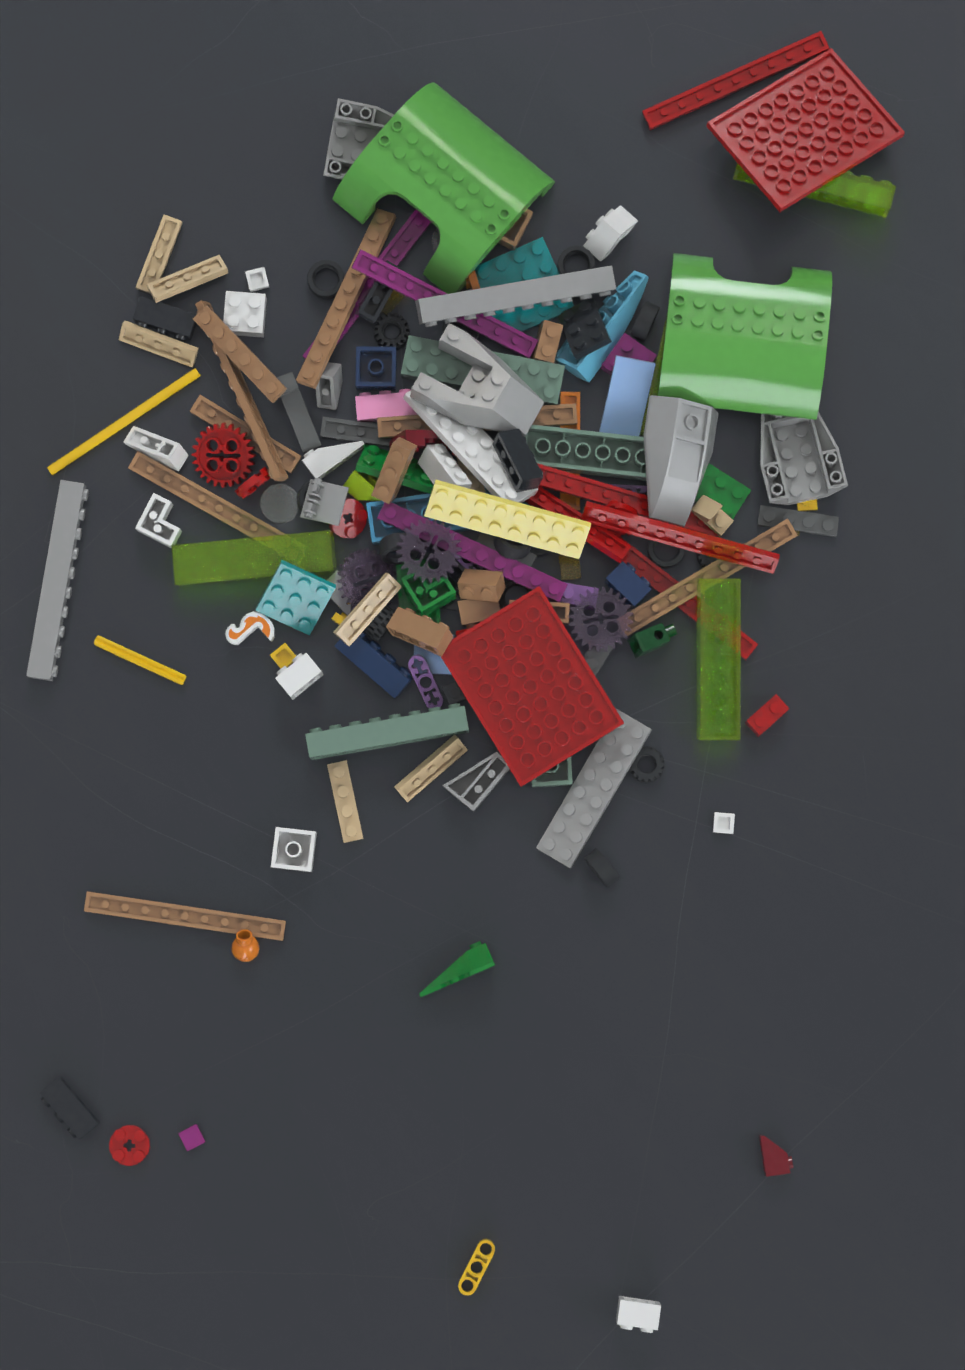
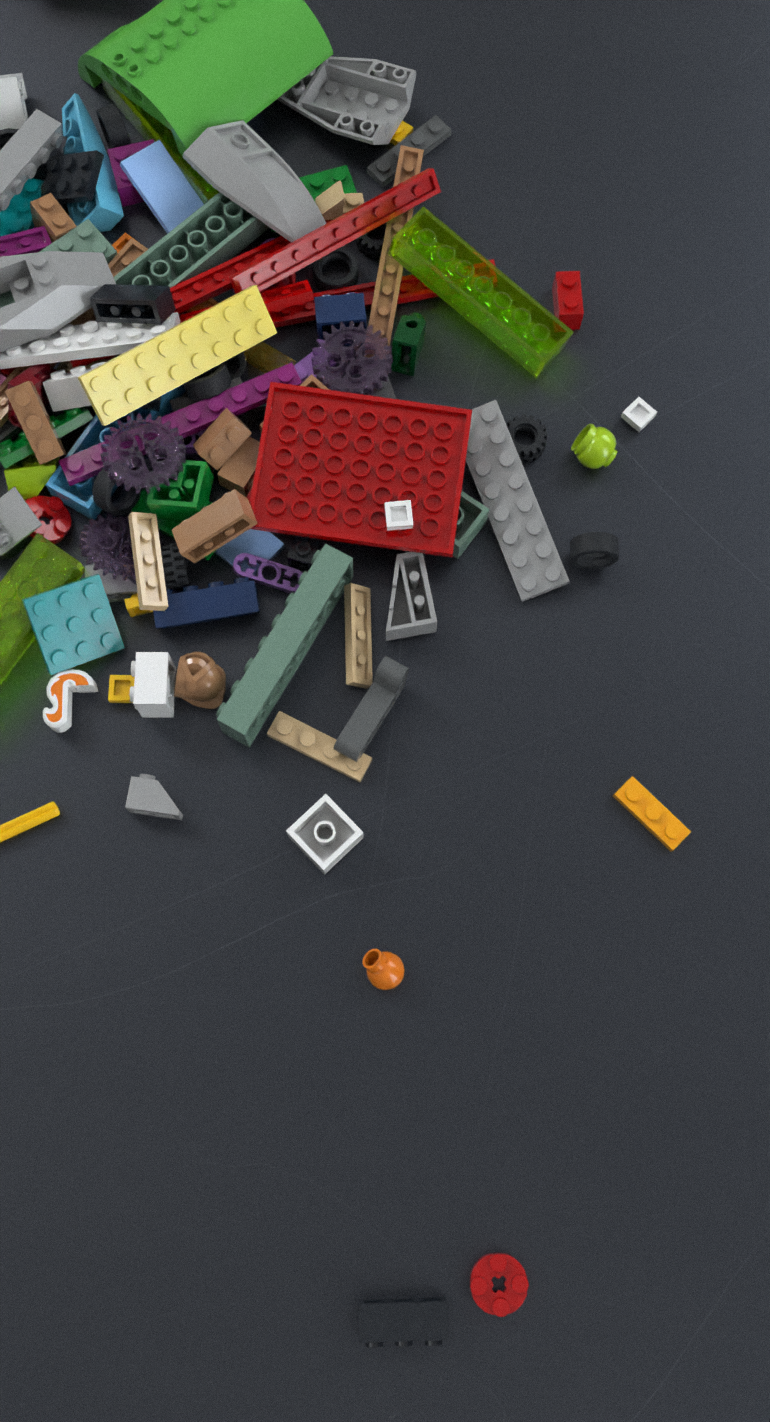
camera: 55 degrees left, 10 degrees down
medium nougat plate [84,891,286,941] -> none
magenta tile [178,1124,206,1151] -> none
green wedge [419,941,495,997] -> none
none -> light grey slope [125,774,183,820]
none -> medium nougat helmet [174,652,226,709]
none -> dark grey beam [333,656,409,762]
none -> white plate [384,500,413,531]
none -> lime piece [571,424,617,469]
none -> light orange plate [613,776,691,852]

